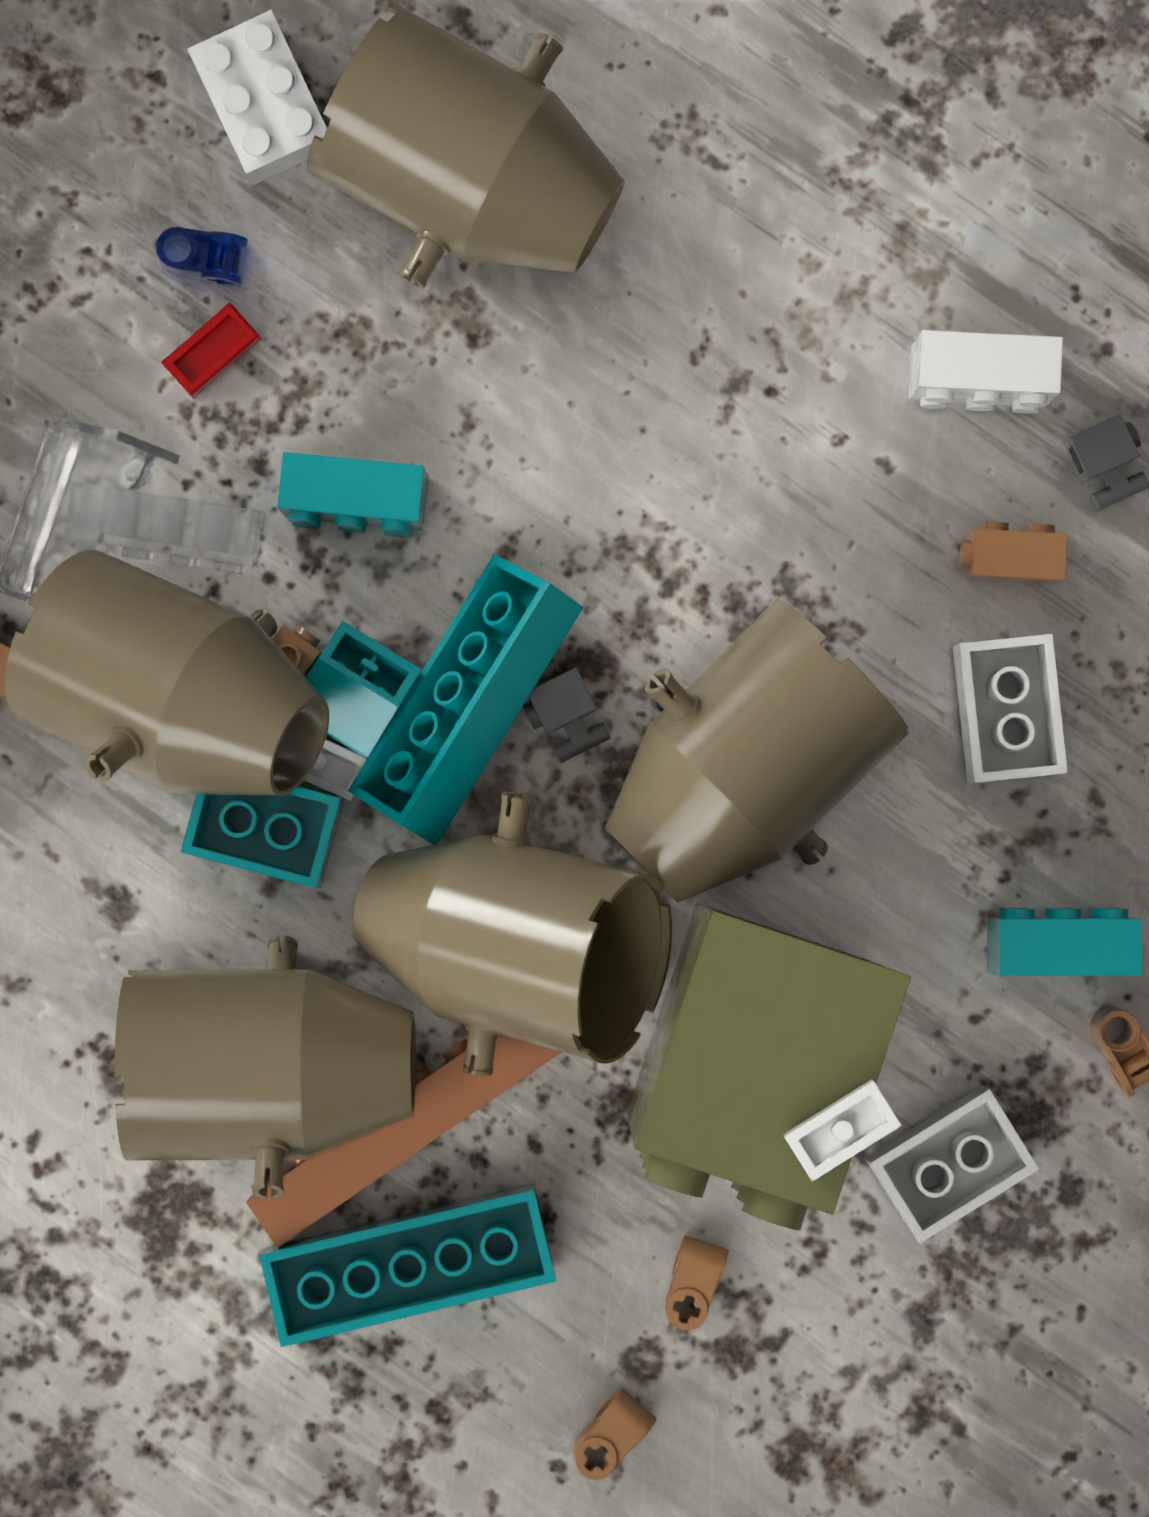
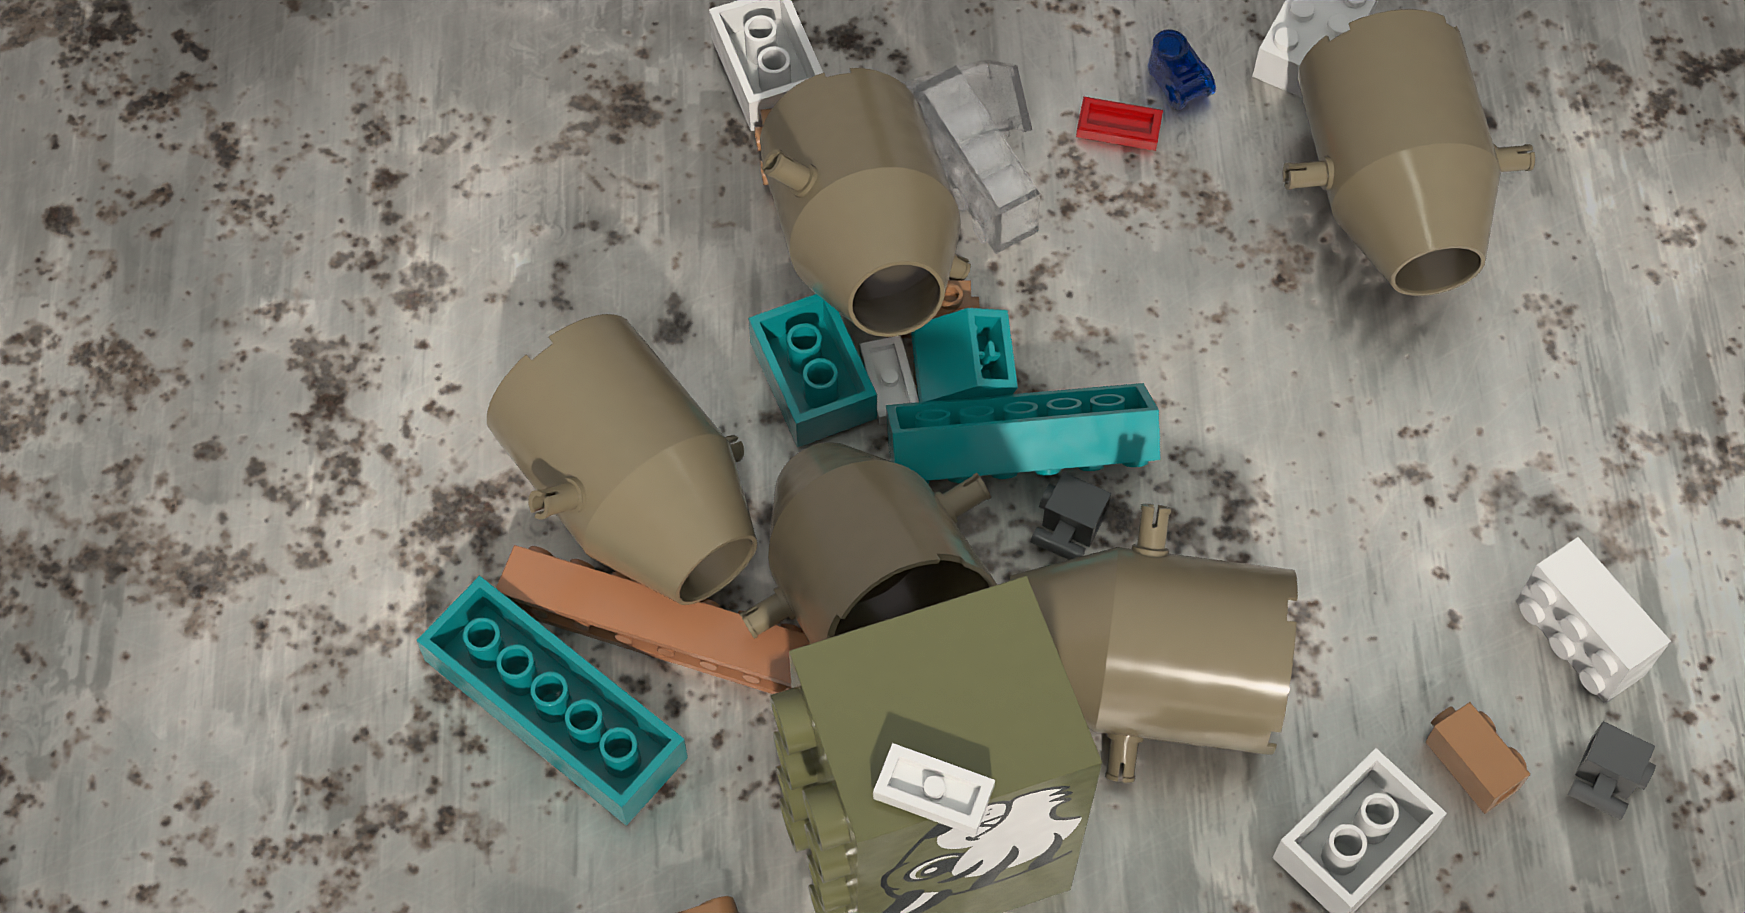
camera: 55 degrees right, 25 degrees down
teal brick [277,452,428,538] -> none

